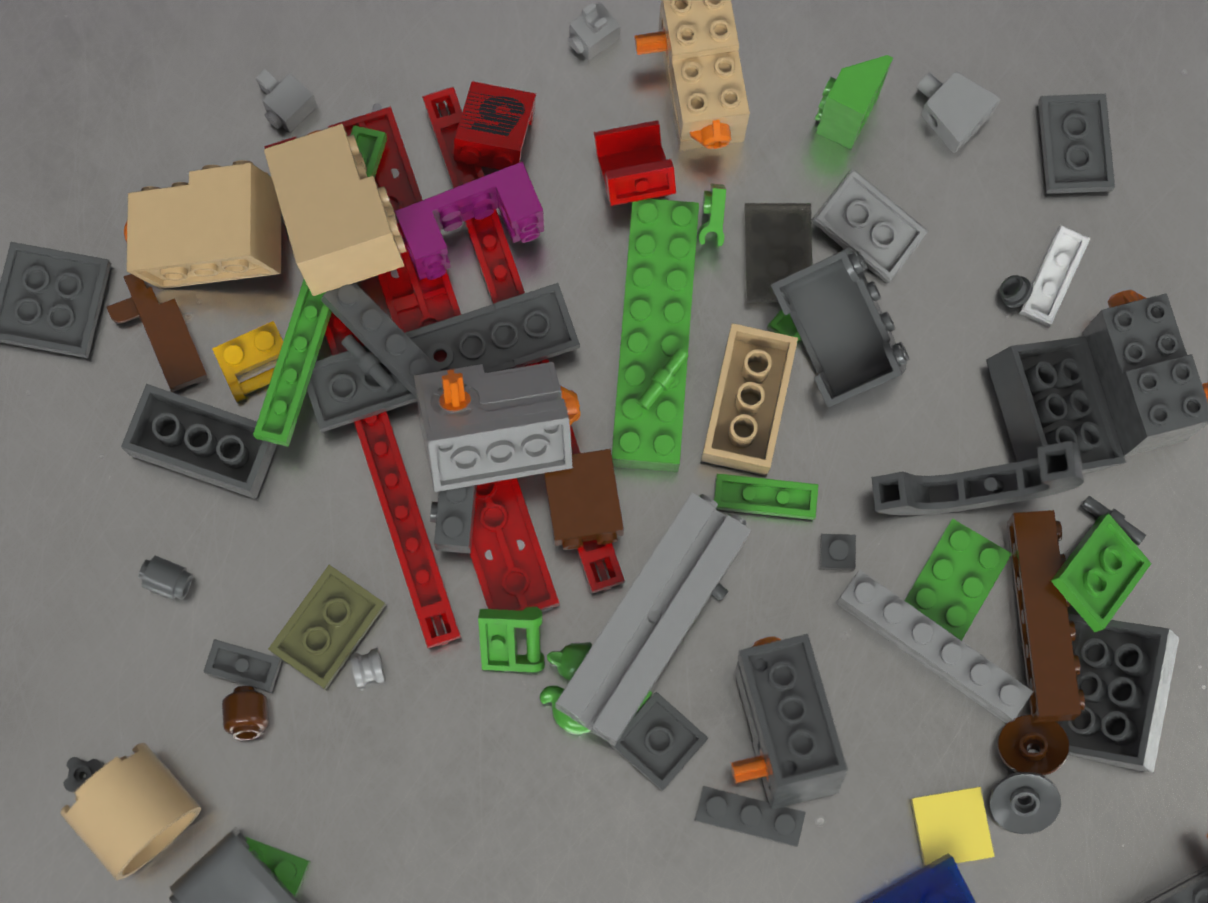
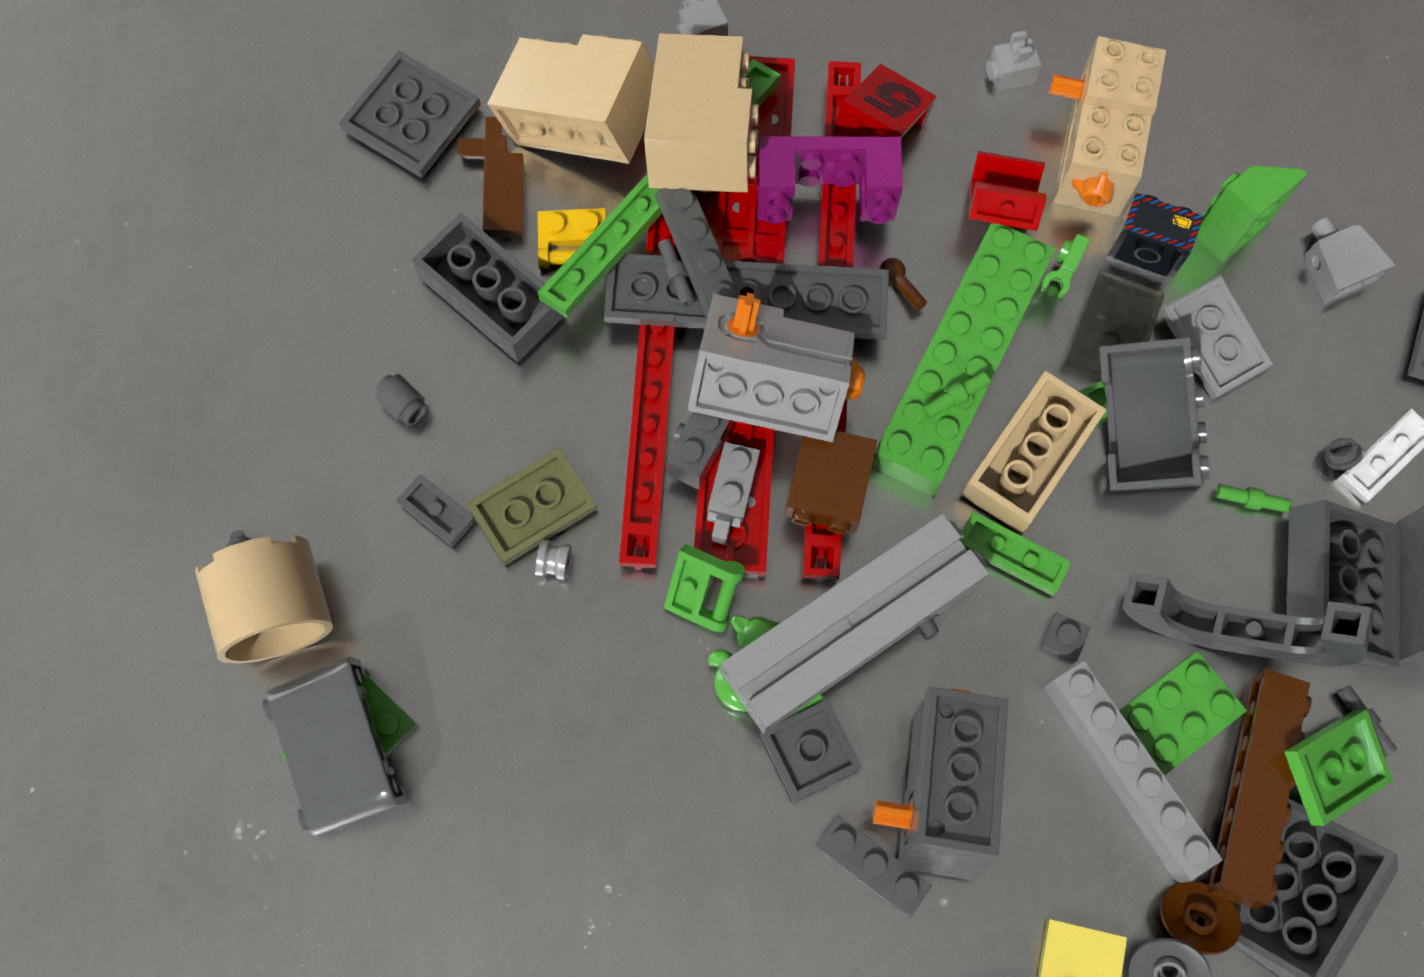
camera: 25 degrees right, 5 degrees down
reddish brown head [222,686,269,741] -> none
none -> light grey hinge [707,442,760,545]
none -> reddish brown bar [879,258,927,311]
none -> black brick [1106,193,1203,282]
none -> bright green bar [1215,484,1292,513]

